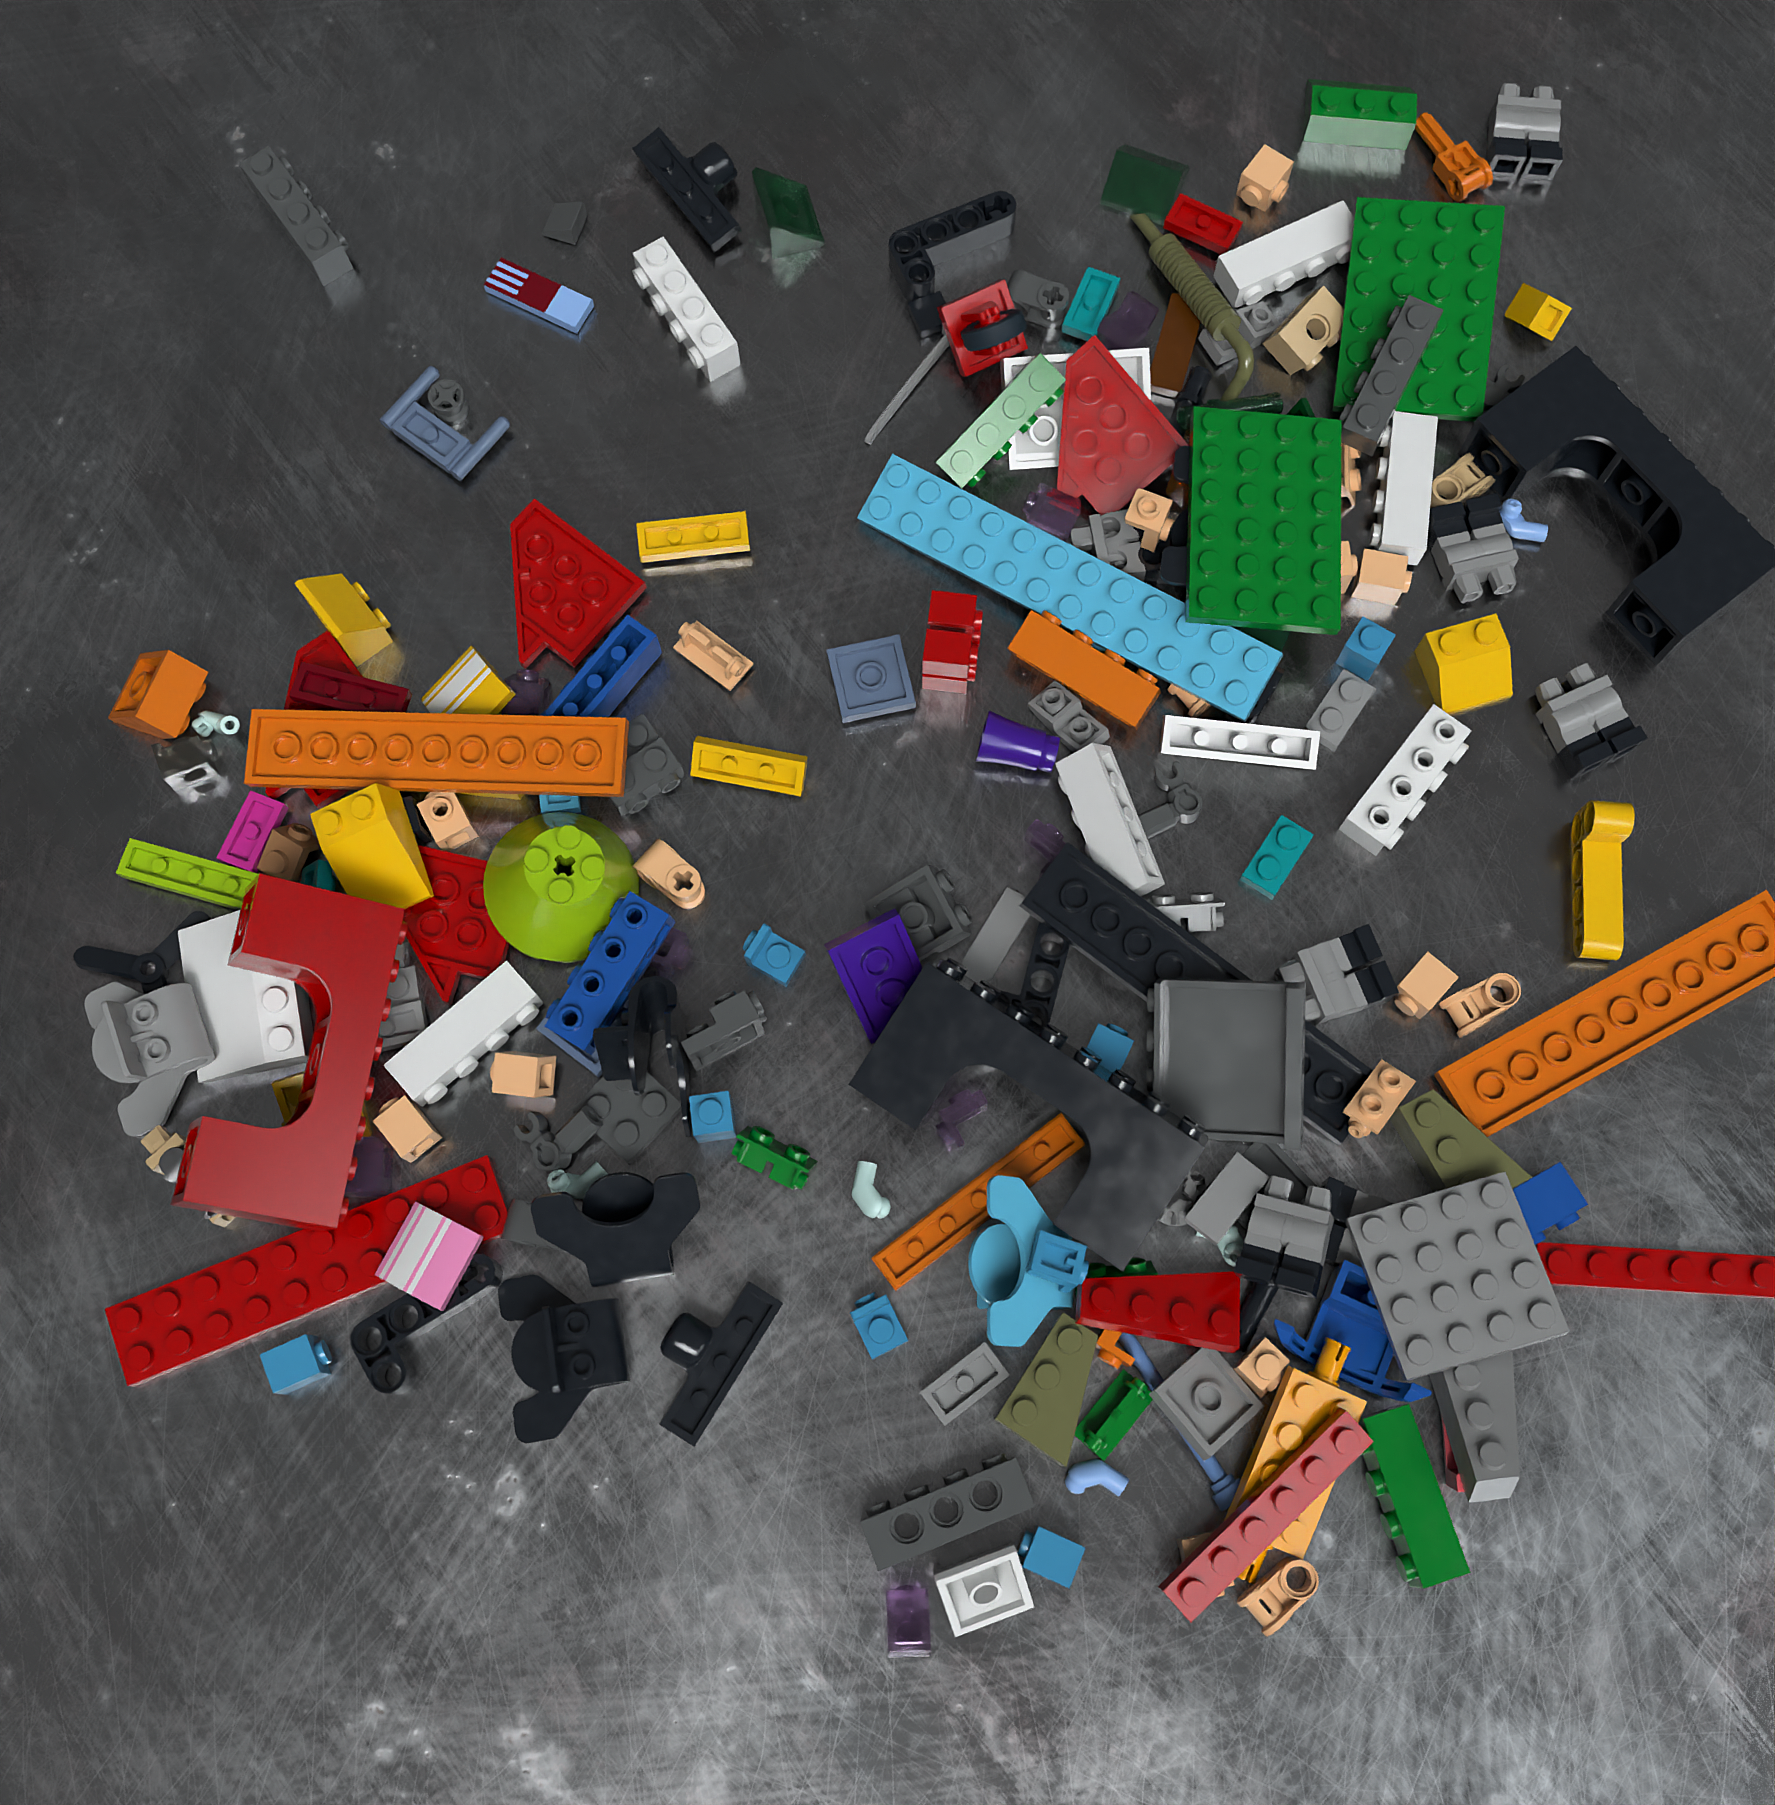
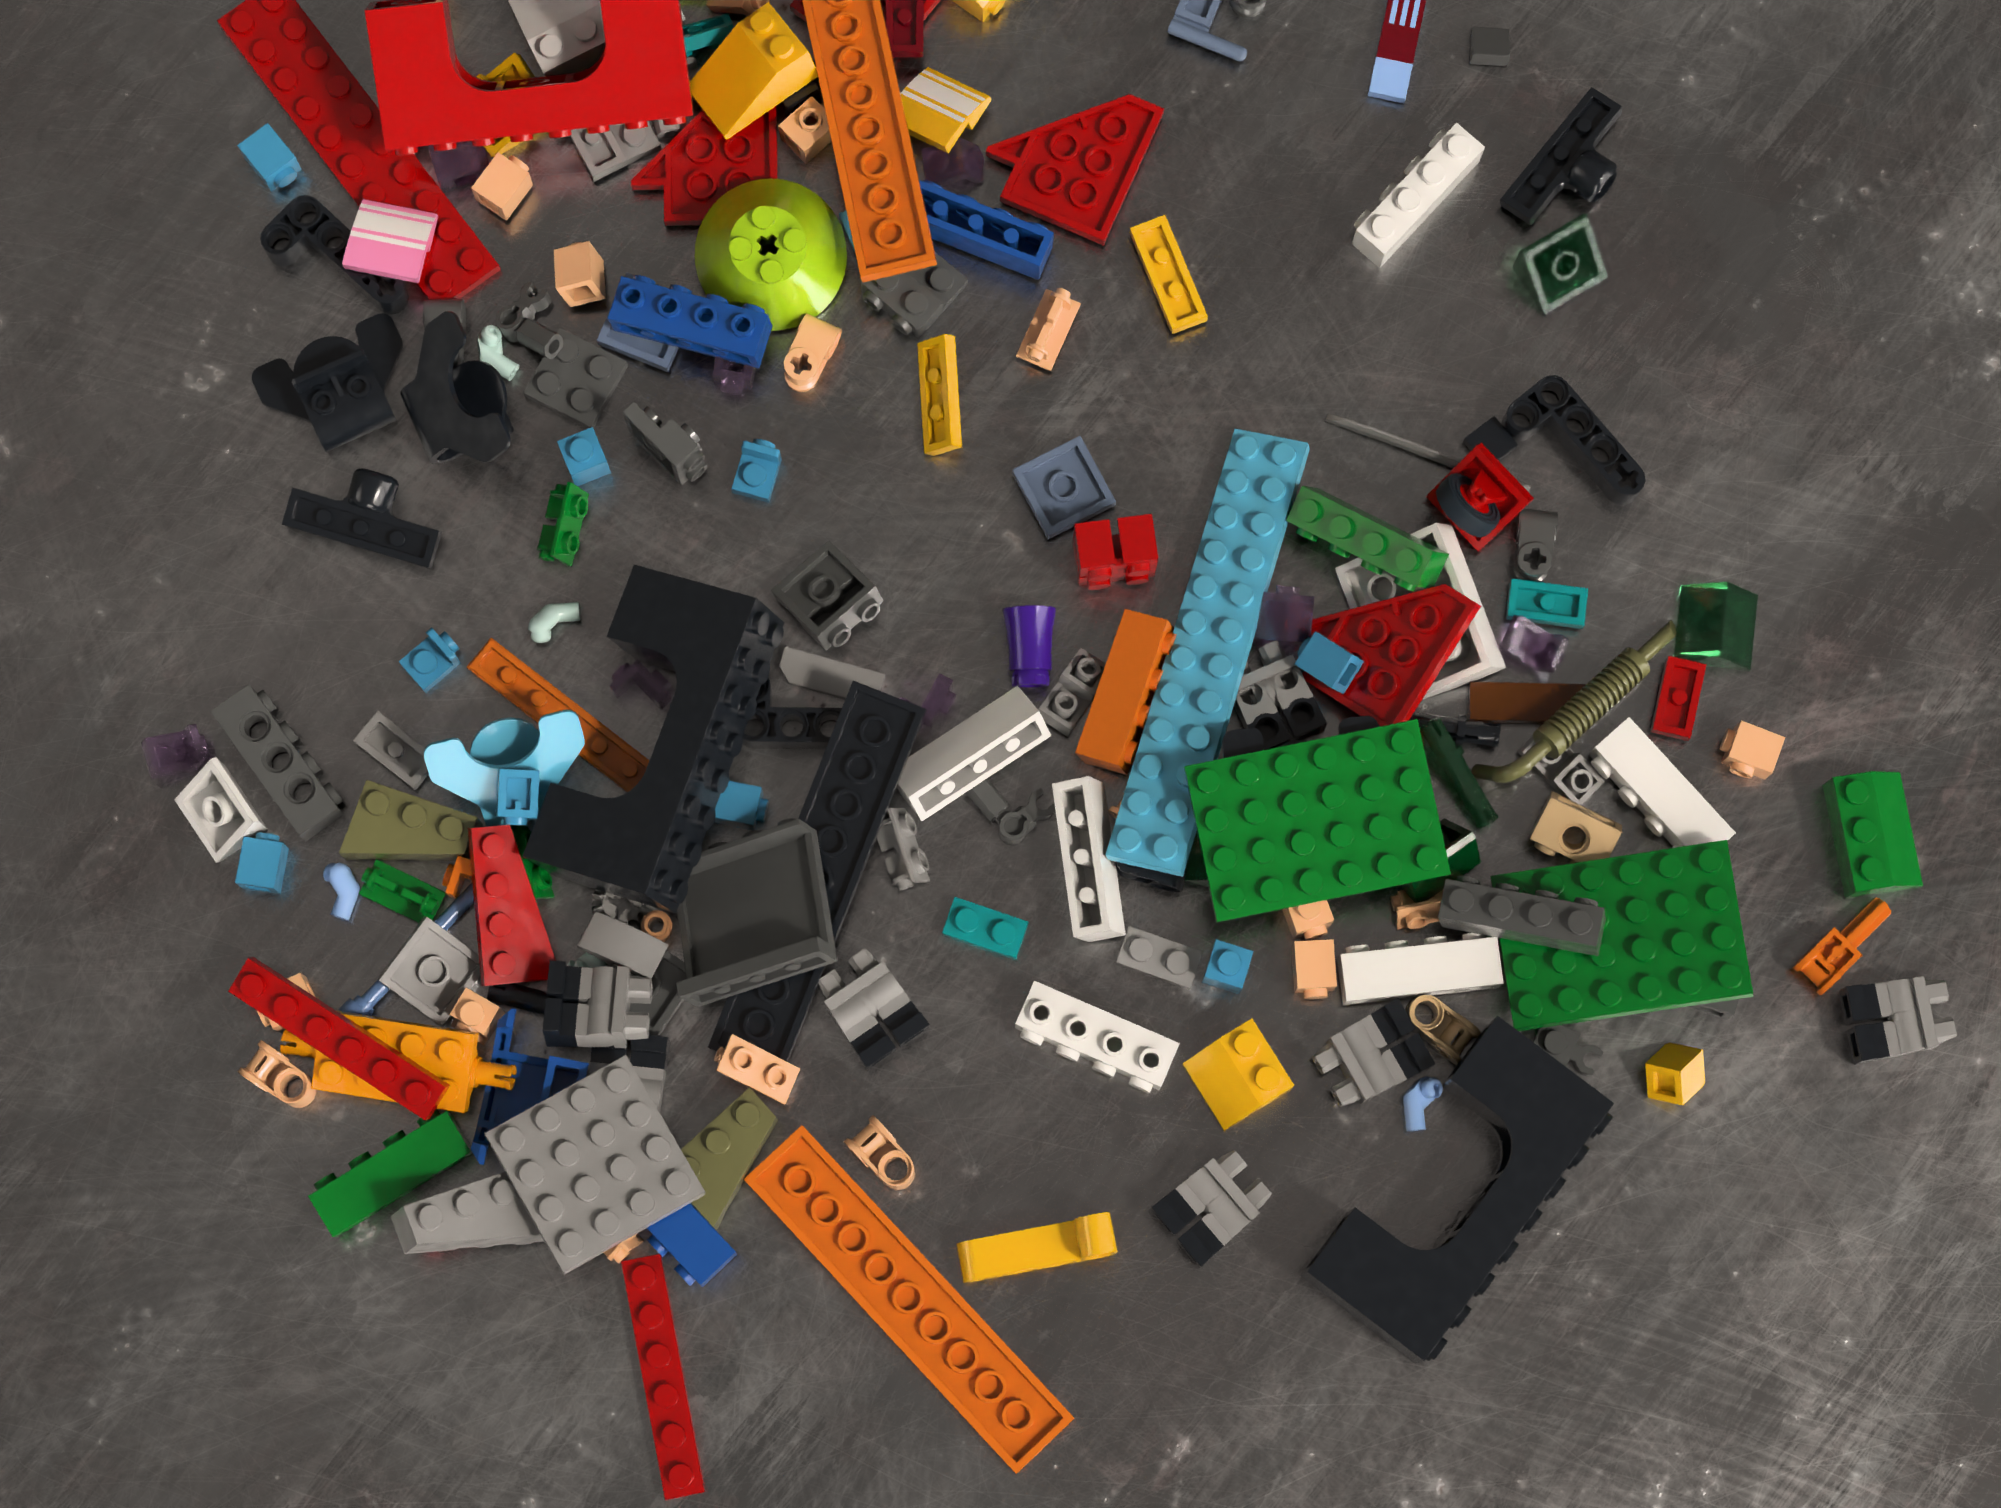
camera: 70 degrees right, 5 degrees up
white brick [383,961,543,1107] -> none
black piece [593,976,692,1137] -> none
dark purple plate [824,908,923,1044] -> none
light nougat bracket [1124,488,1174,552] -> none
light nougat brick [1394,952,1459,1019] -> none
none -> medium nougat pin [641,910,672,942]
none -> dark azure brick [1295,631,1364,694]

